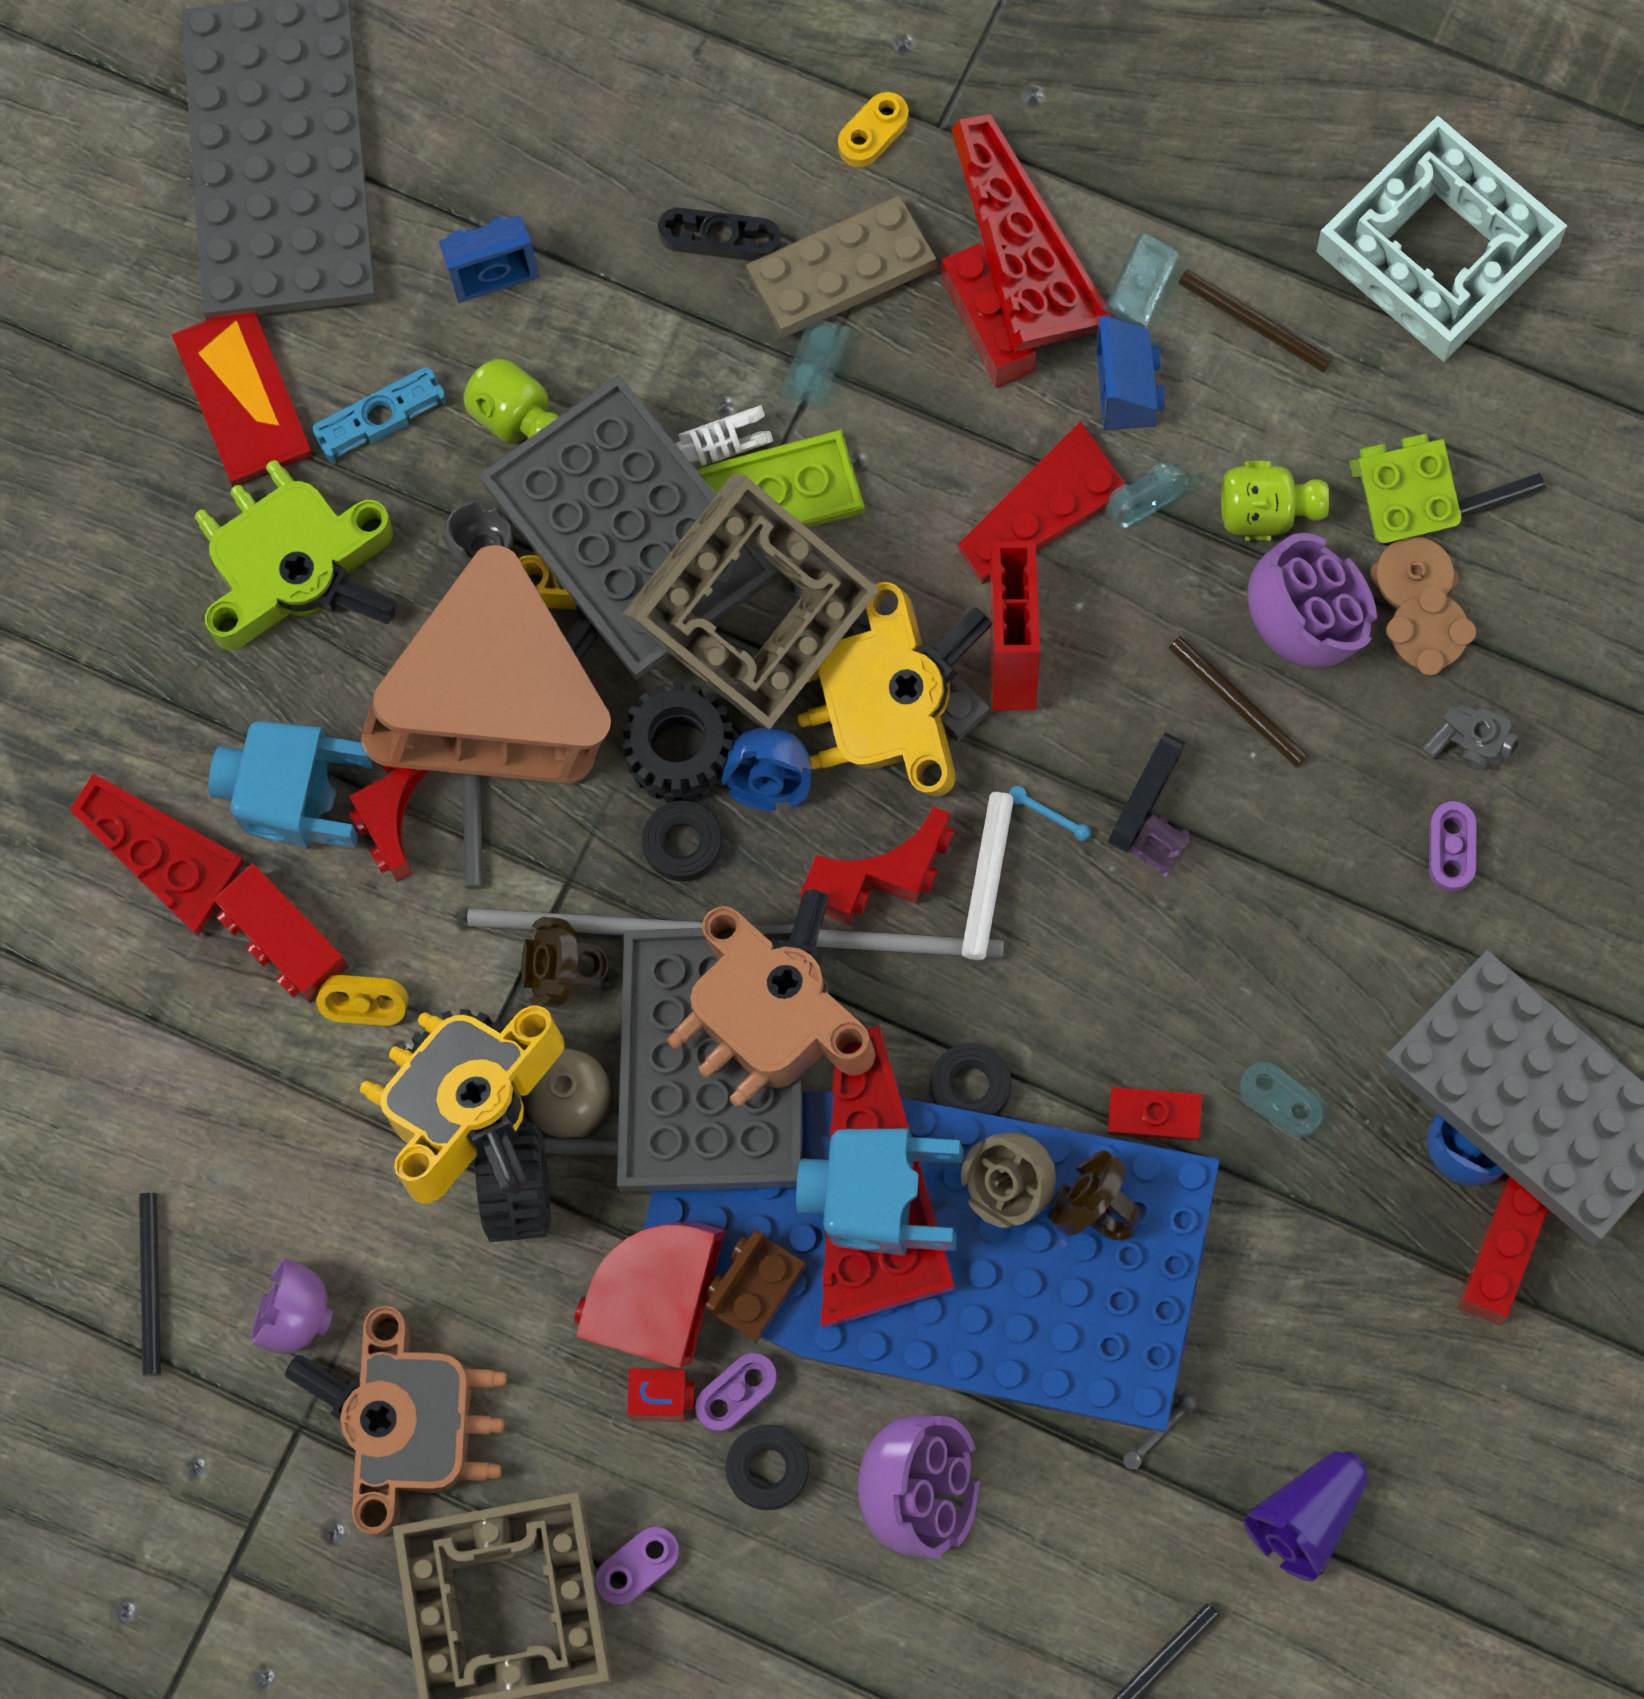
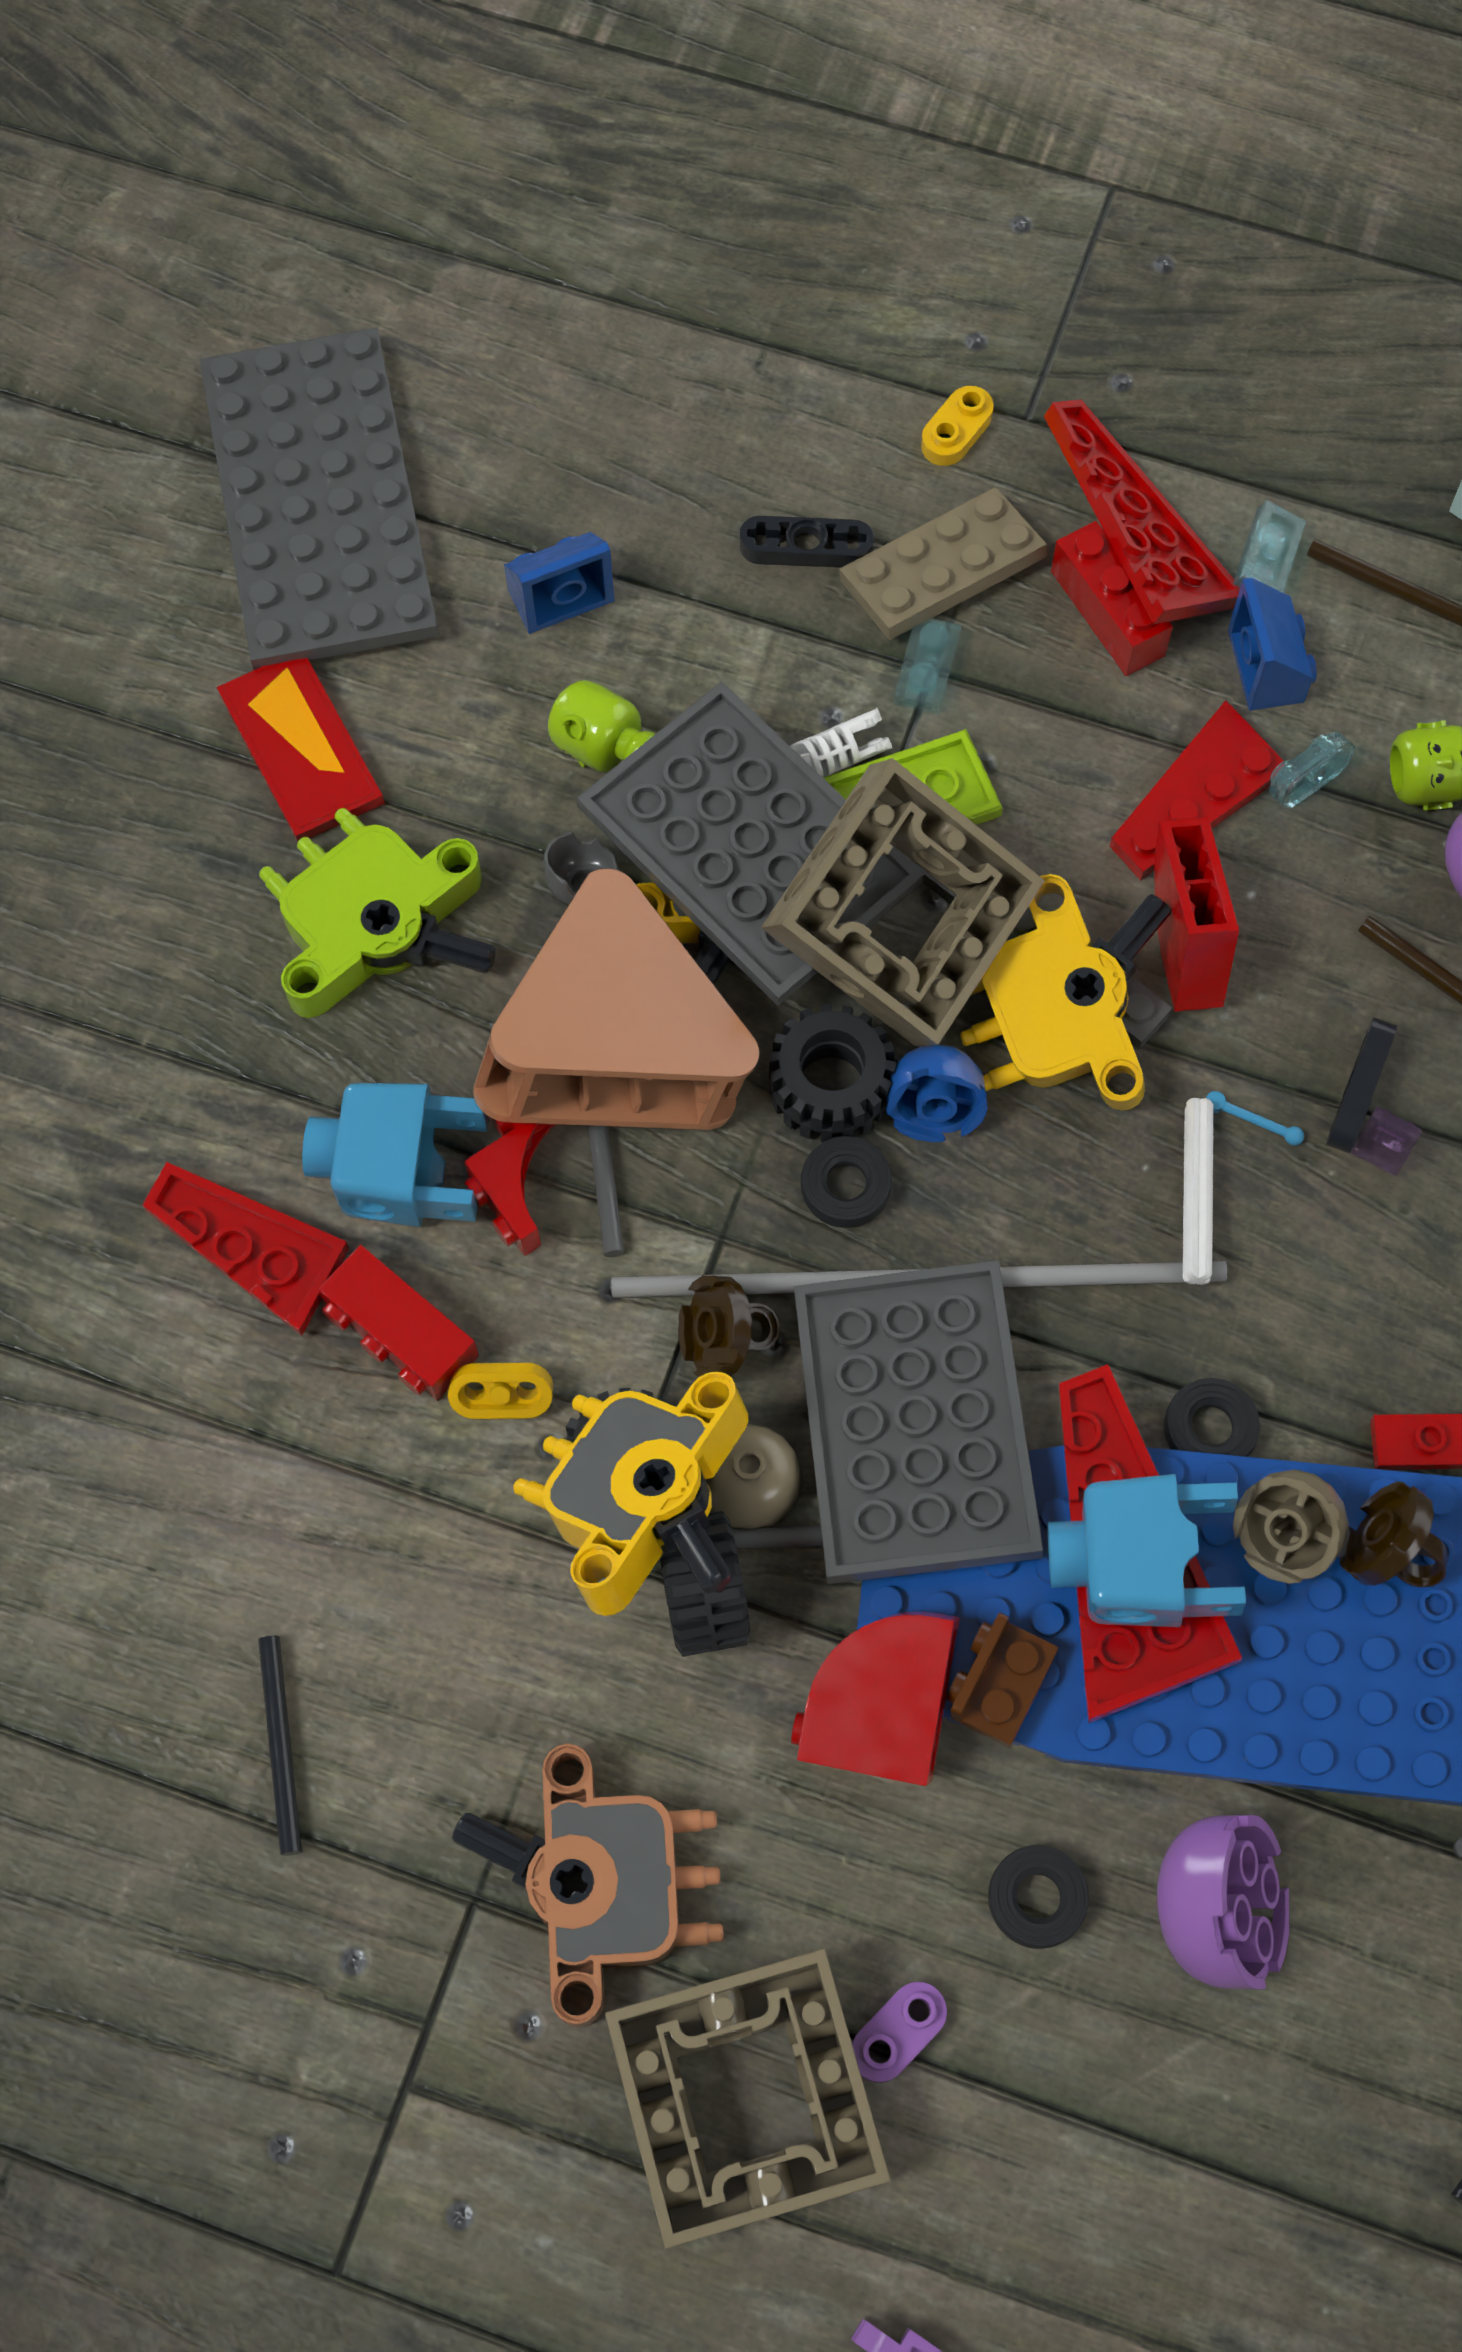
camera: 10 degrees left, 5 degrees down
medium lavender cylinder [251,1258,333,1354] -> none
dark azure piece [313,367,447,464] -> none
red brick [627,1368,695,1422] -> none
nougat piece [667,889,875,1107] -> none
medium lavender plate [695,1353,777,1433] -> none
red arch [799,806,955,925] -> none

